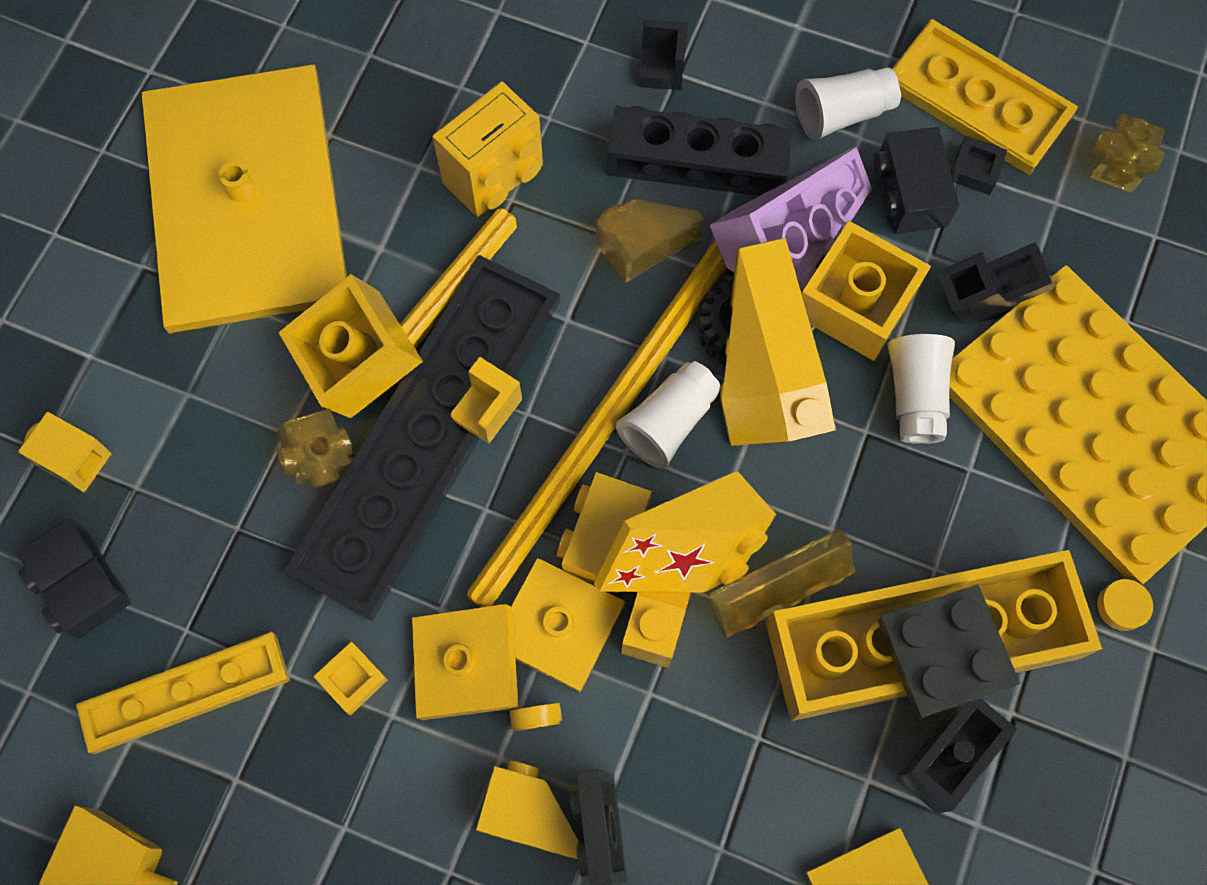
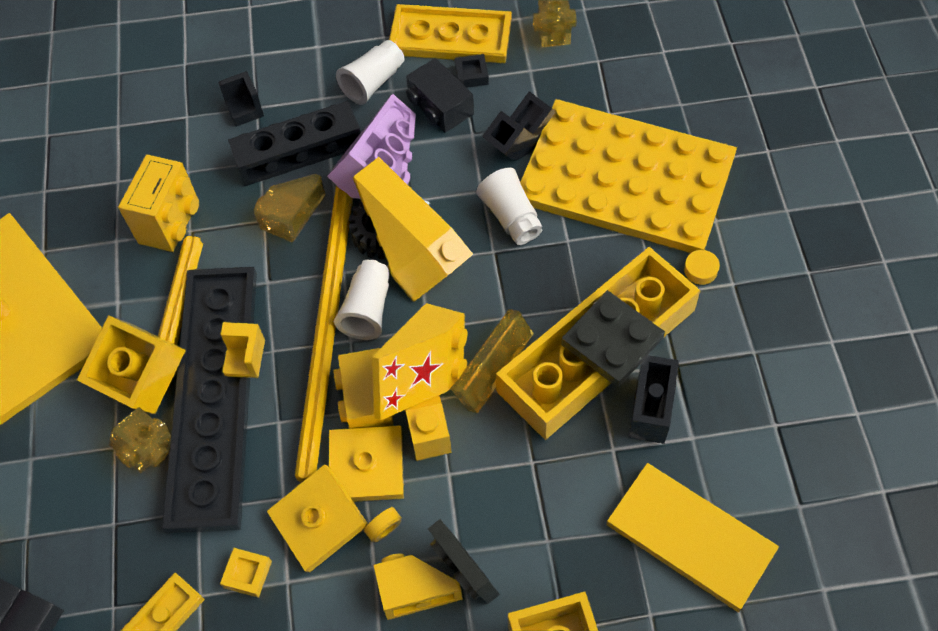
camera: 25 degrees left, 10 degrees down
yellow brick [802,221,931,361] -> none

